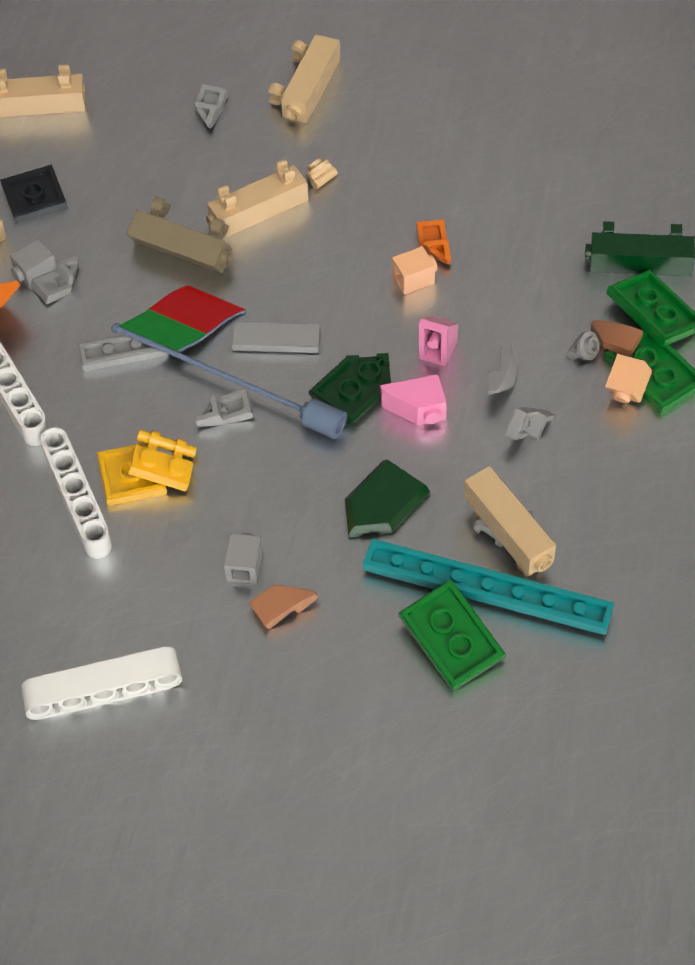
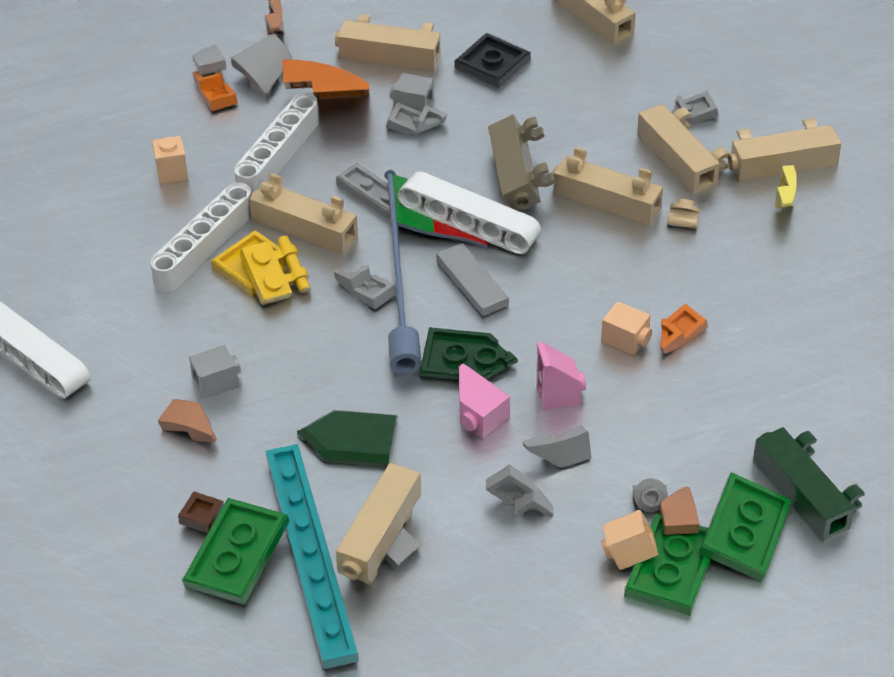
camera: 55 degrees right, 10 degrees down
none -> reddish brown plate [178,491,224,533]
none -> tan brick [250,173,358,255]
none -> white beam [398,171,541,254]
none -> tan brick [637,104,730,194]
none -> light yellow slope [775,165,797,208]

